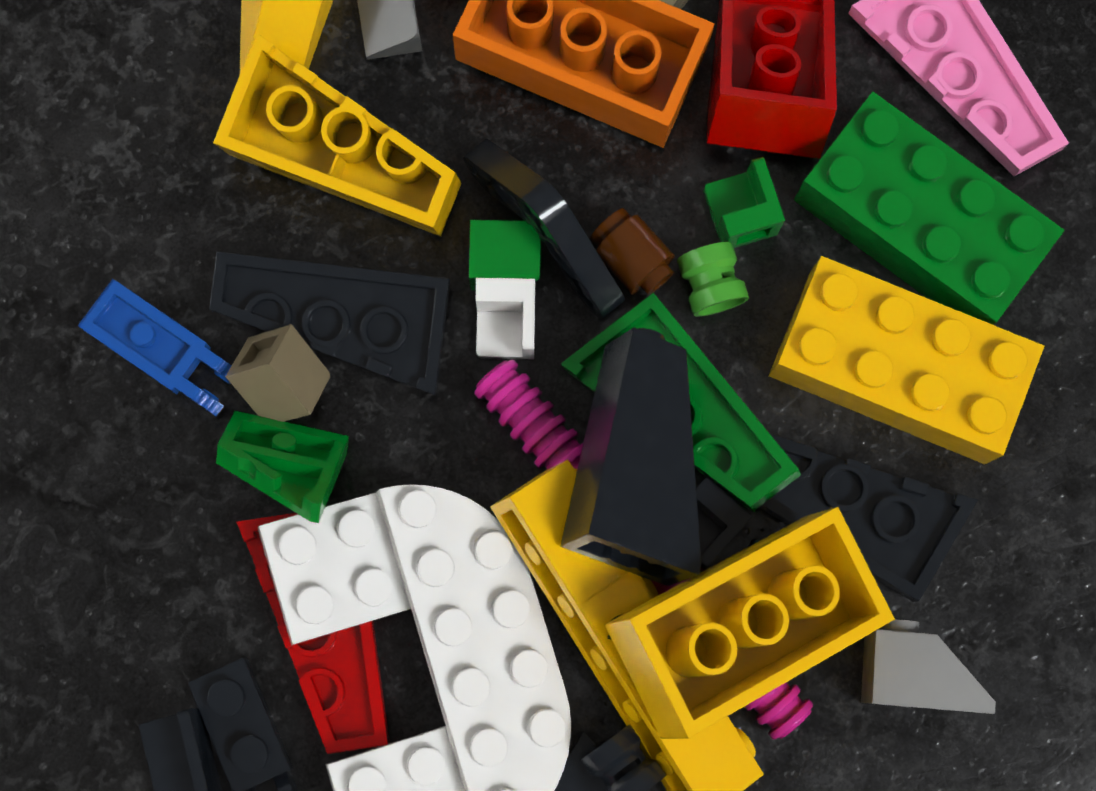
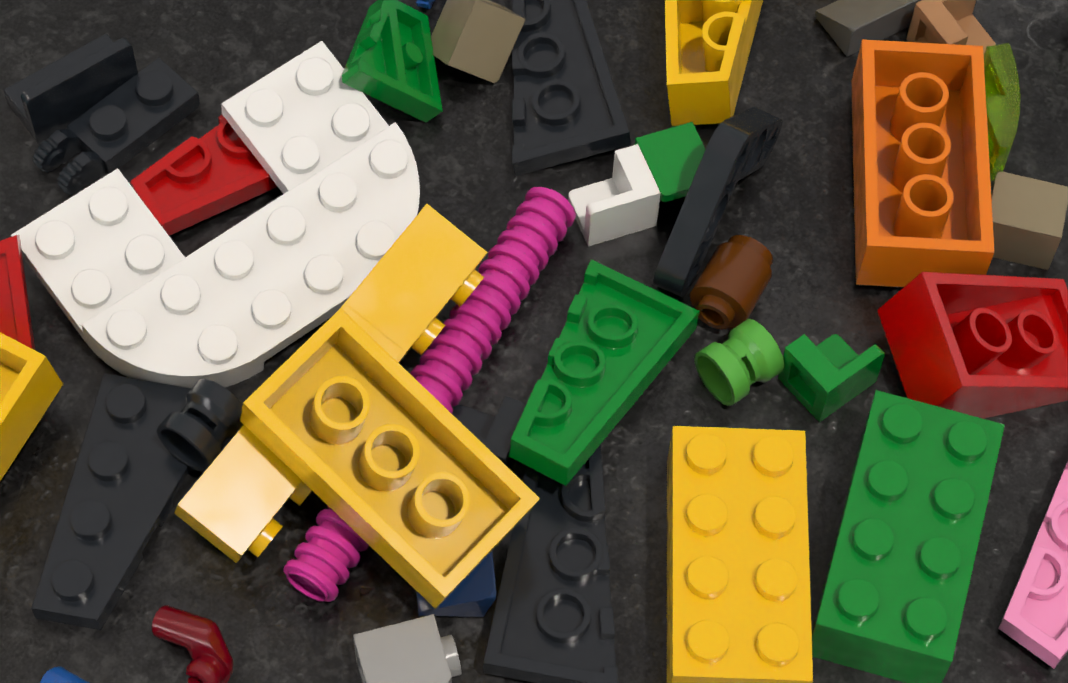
camera: 70 degrees right, 20 degrees down
black slope [560,327,701,586] -> none

